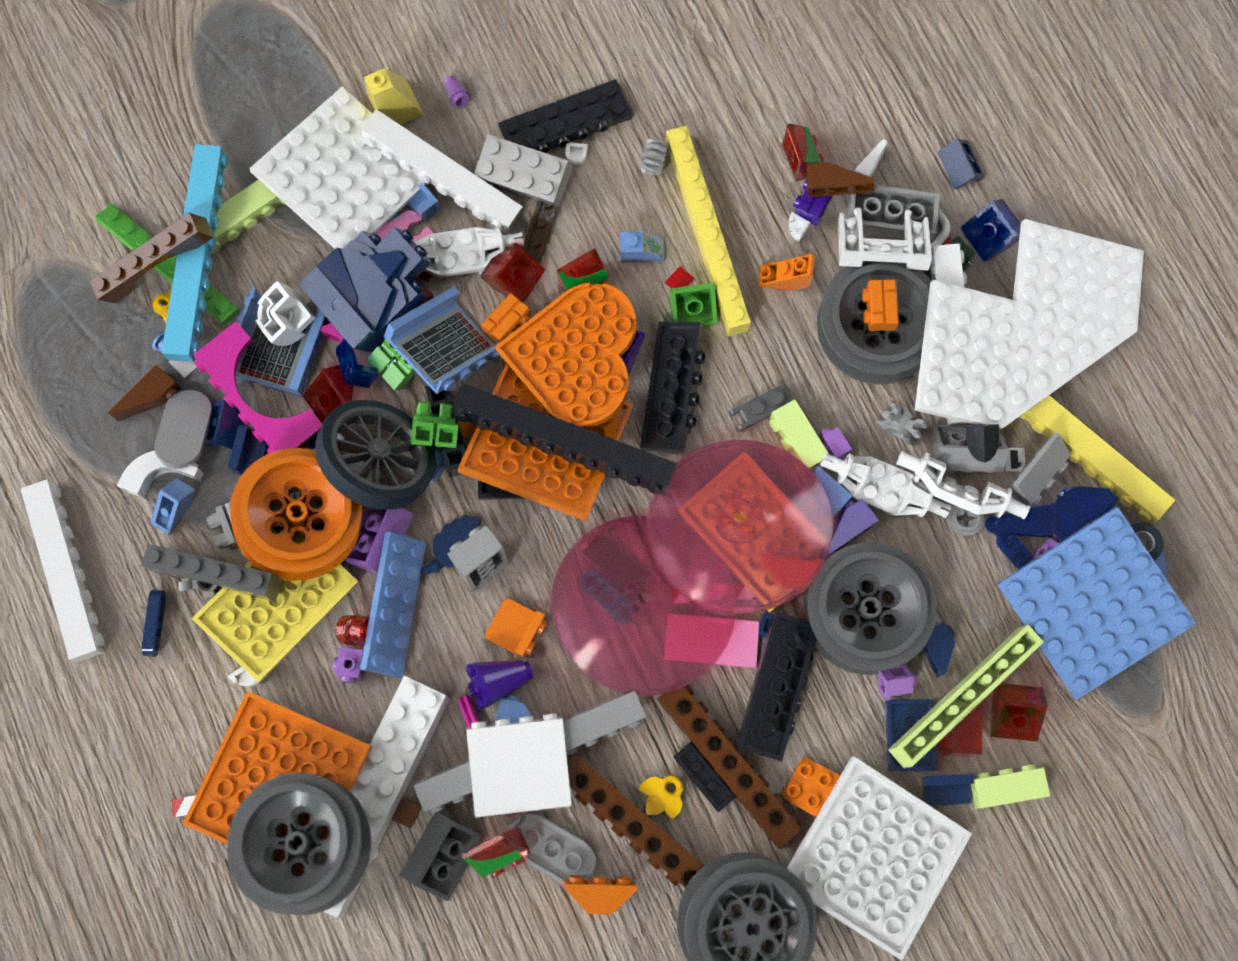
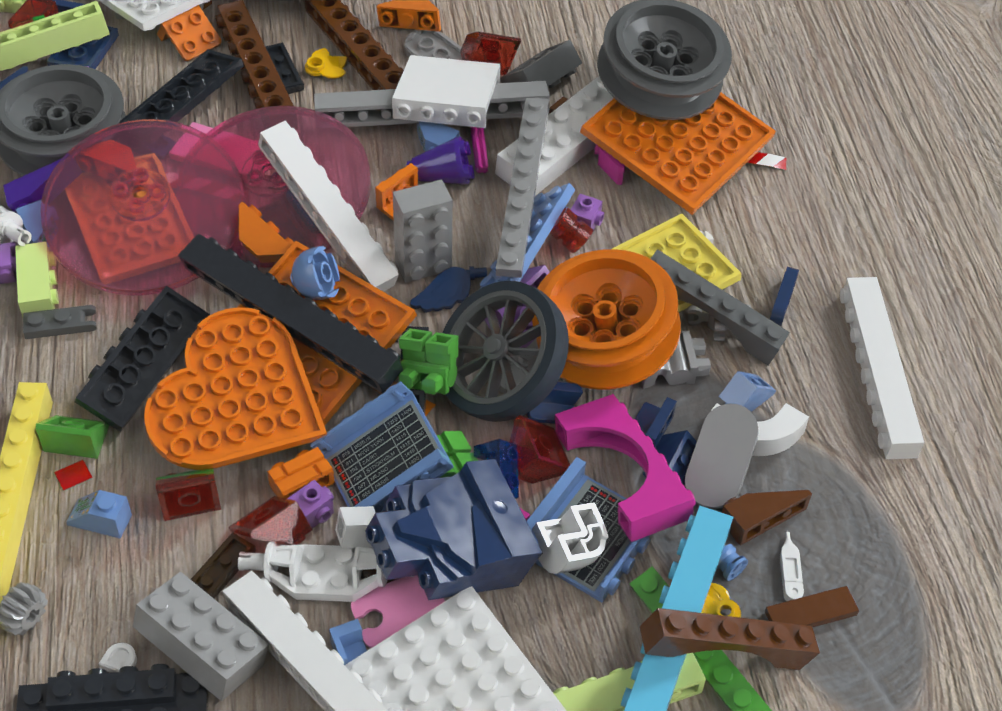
camera: 165 degrees left, 25 degrees down
none -> orange slope [239,201,294,263]
none -> white brick [258,120,399,292]
none -> medium lavender brick [287,480,334,532]
none -> medium blue cylinder [290,246,340,300]
none -> white brick [335,506,376,549]
none -> light grey plate [496,98,549,278]
none -> reddish brown tile [765,586,859,627]
none -> white piece [780,532,804,601]

